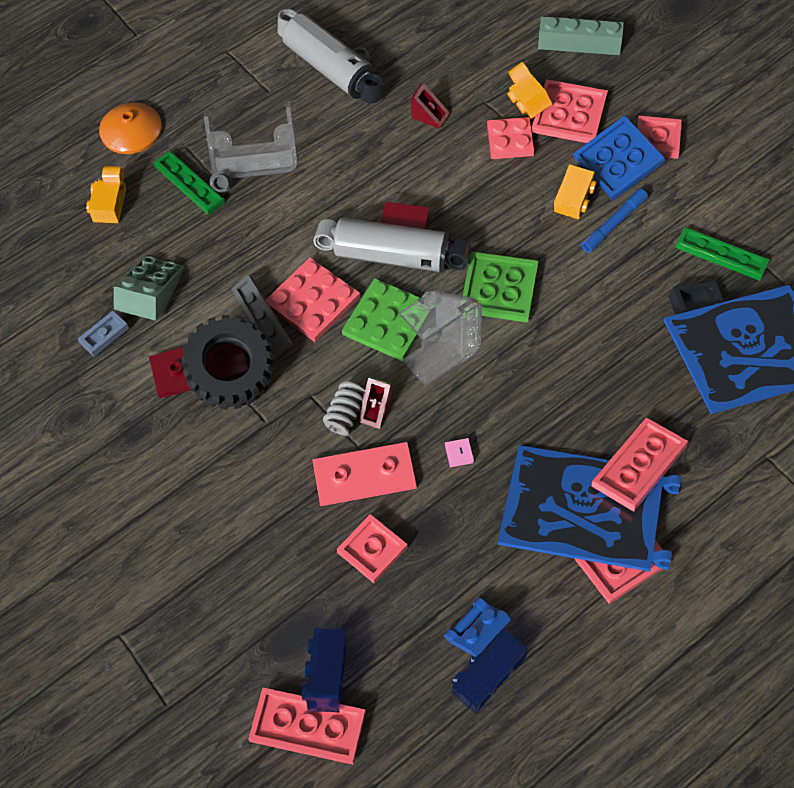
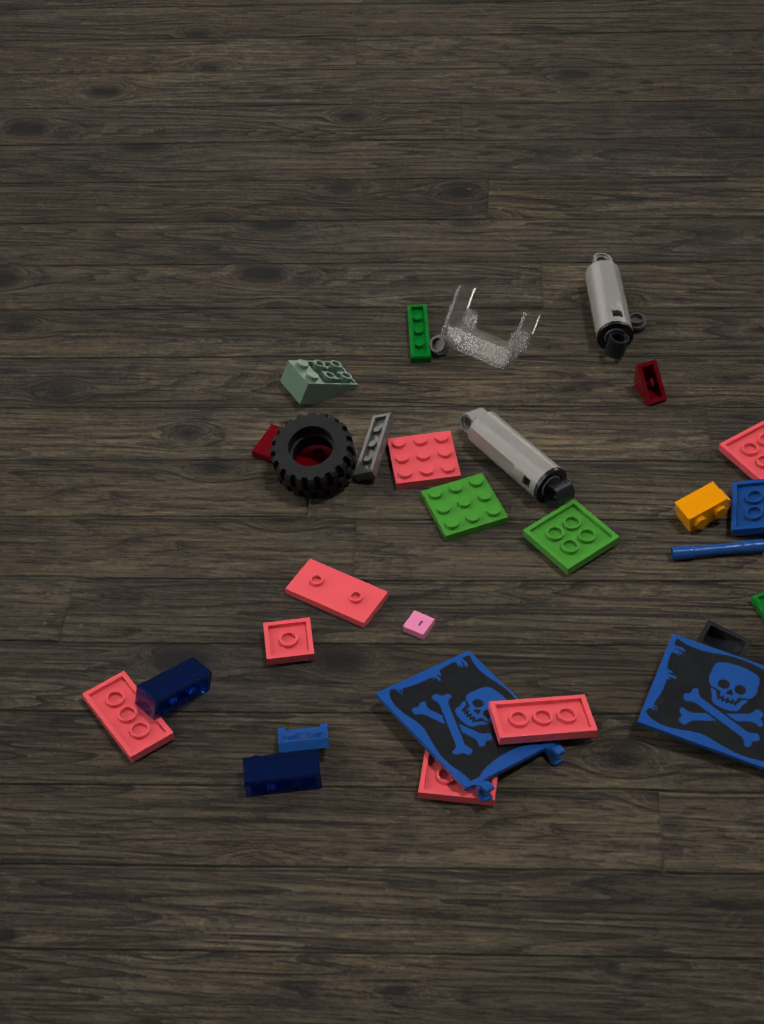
camera: 40 degrees right, 15 degrees down
sand blue plate [78,311,129,357] -> none
light orange hinge [87,166,126,223] -> none
orange dish [99,102,162,154] -> none
light grey piece [323,381,365,436] -> none
dark red slope [358,377,393,429] -> none
dark red panel [381,202,430,229] -> none
clear windscreen [400,291,482,387] -> none
coral plate [487,117,534,159] -> none
light orange hinge [507,62,552,119] -> none

